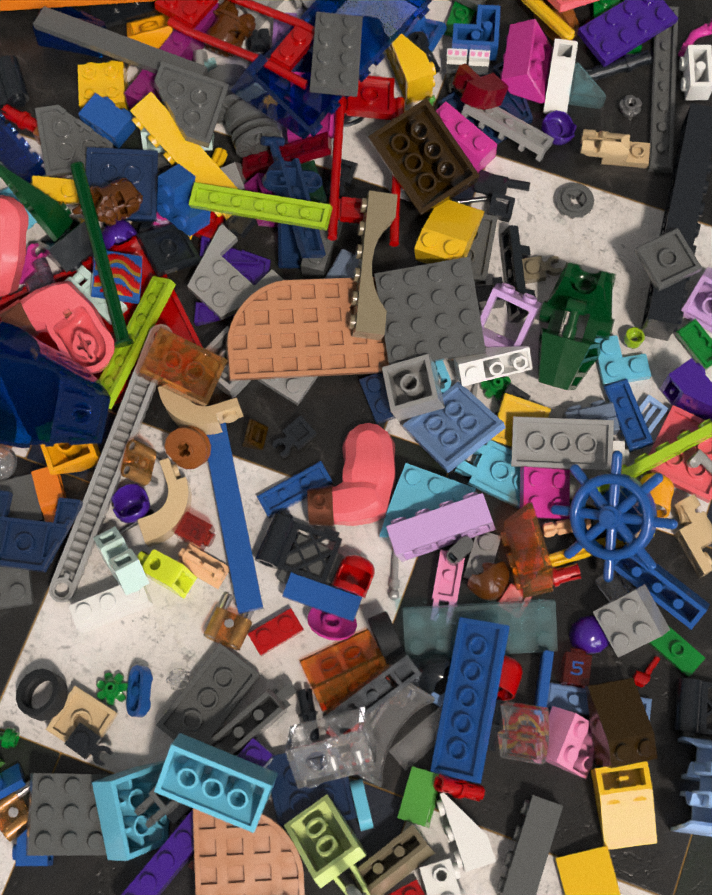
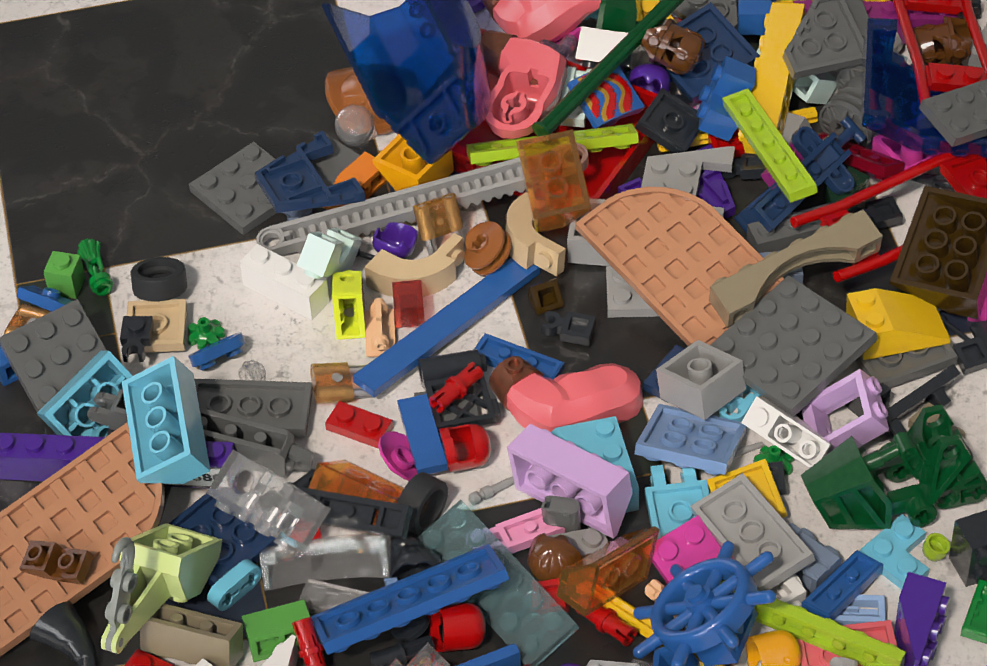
camera: 55 degrees right, 25 degrees down
none -> red pin [428,362,484,413]

